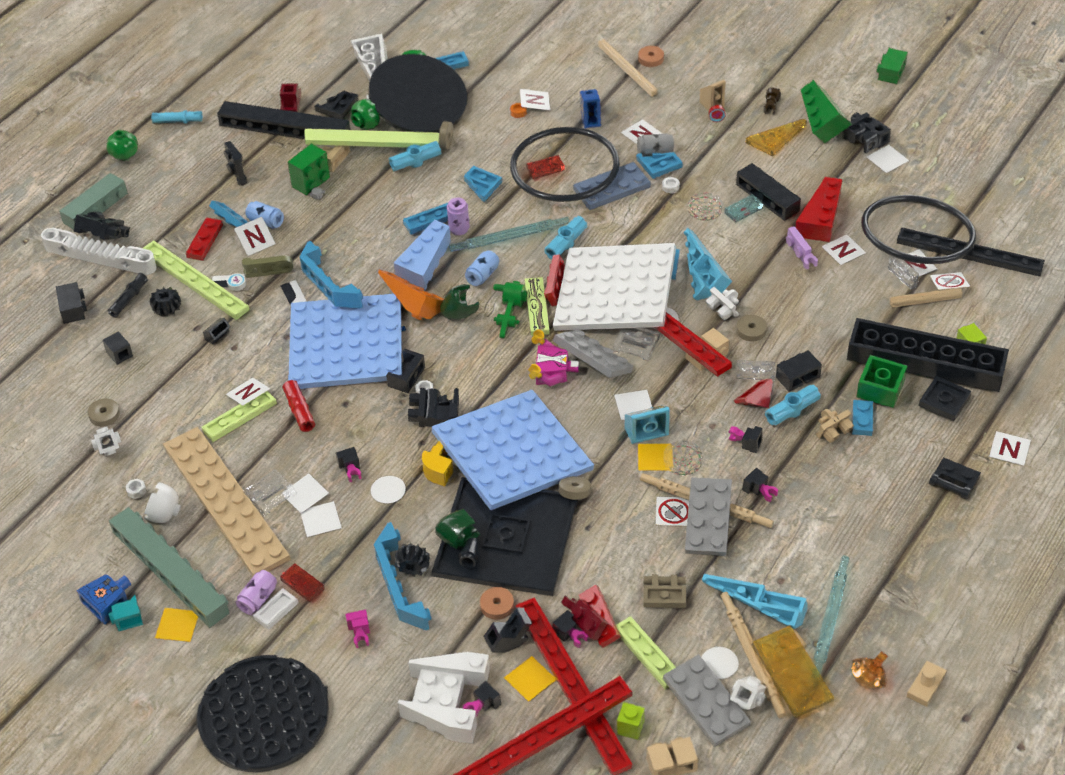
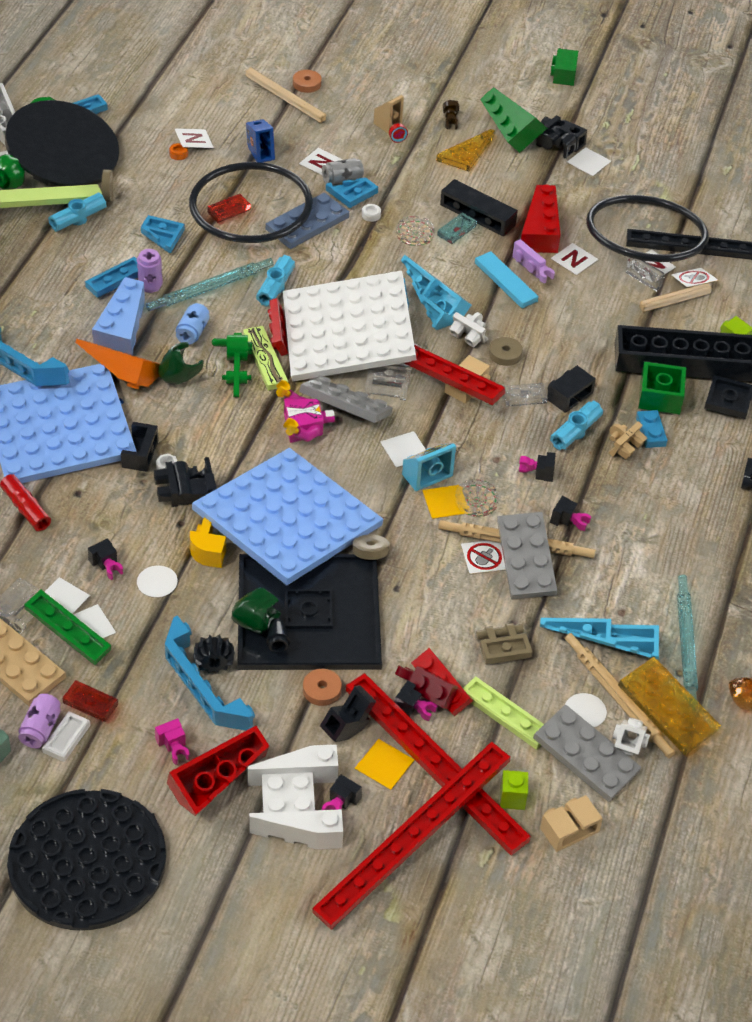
camera: 20 degrees left, 0 degrees up
slope [734,379,773,408] -> none
none -> green plate [24,589,111,665]
none -> red wedge [167,725,269,816]
none -> medium azure tile [475,251,539,308]

